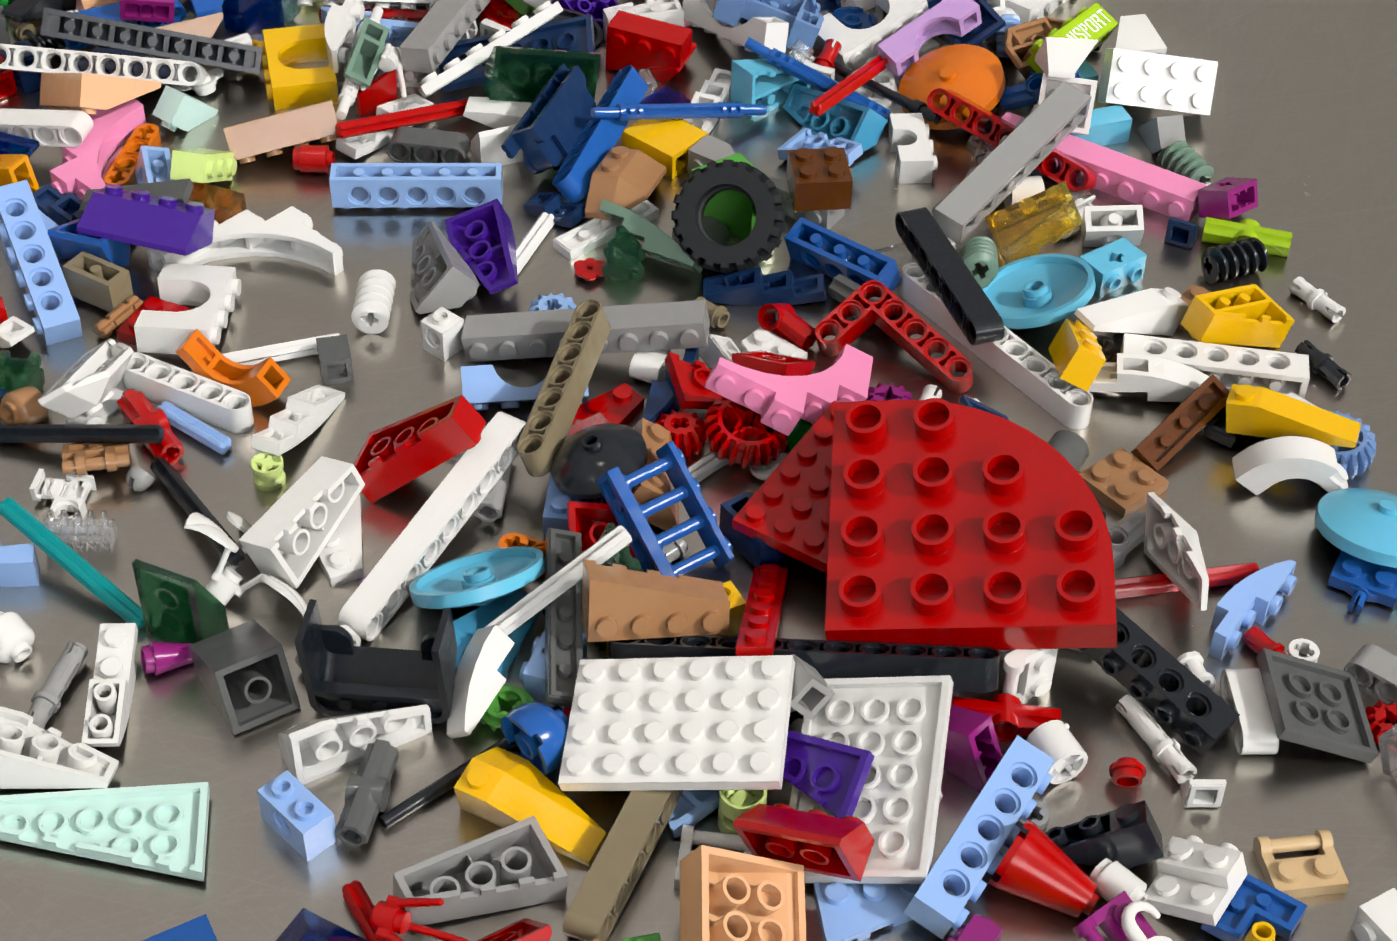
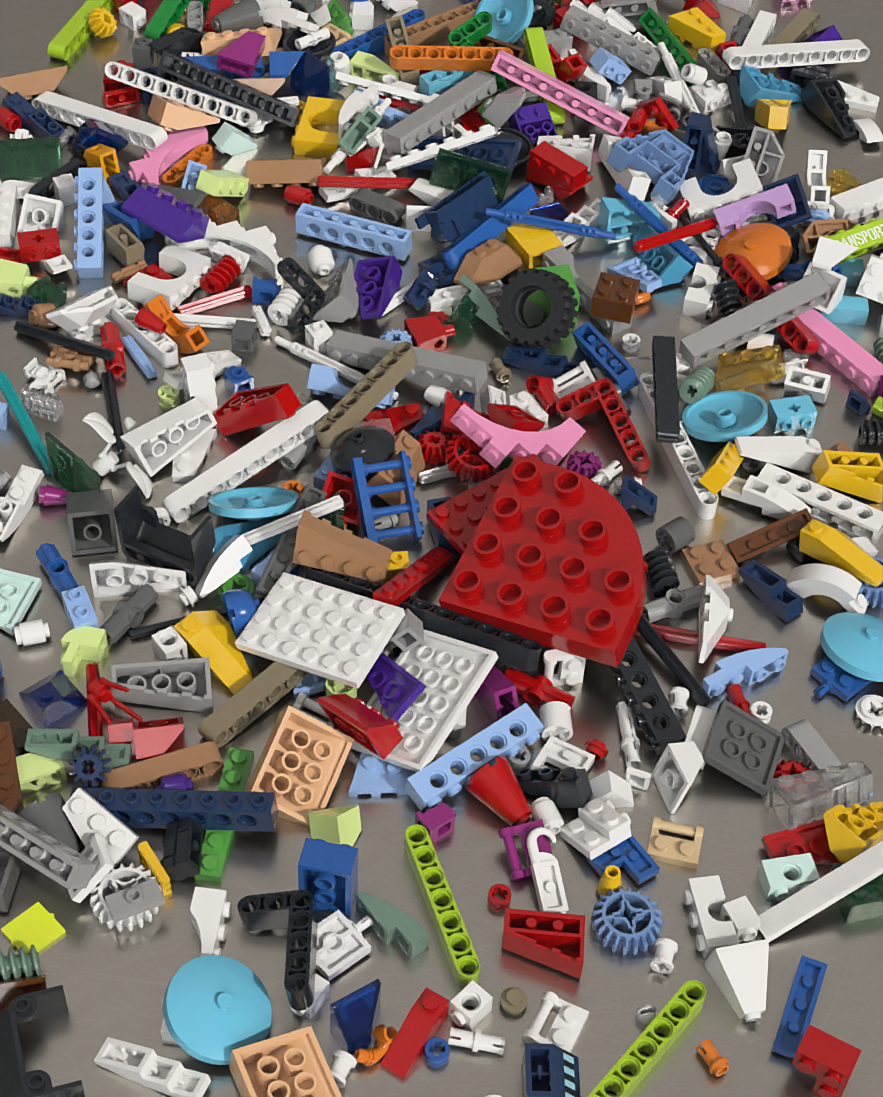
camera: 20 degrees right, 5 degrees up
none -> white brick [14,619,50,646]
none -> blue piece [36,542,79,600]
none -> yellowish green brick [60,626,108,677]
none -> red cone [135,308,167,334]
none -> white brick [151,626,188,661]
none -> axle [176,285,252,314]
none -> white plate [179,585,199,607]
none -> white wedge [181,353,218,429]
none -> red piece [200,254,241,294]
none -> white hinge [208,241,251,273]
none -> blue brick [224,365,254,395]
none -> white axle [251,305,272,337]
none -> blue brick [252,276,281,305]
none -> white axle [274,336,398,400]
none -> black beam [277,257,325,333]
none -> white head [307,245,335,276]
none -> dark blue hips [403,270,438,310]
none -> red torso [404,316,455,352]
none -> white plate [531,735,595,772]
none -> white plate [552,360,596,399]
none -> white slope [587,770,634,808]
none -> white bush [622,333,641,352]
none -> black axle [636,614,712,708]
none -> white slope [651,741,704,814]
none -> black piece [713,280,743,318]
none -> dark blue slope [738,560,803,622]

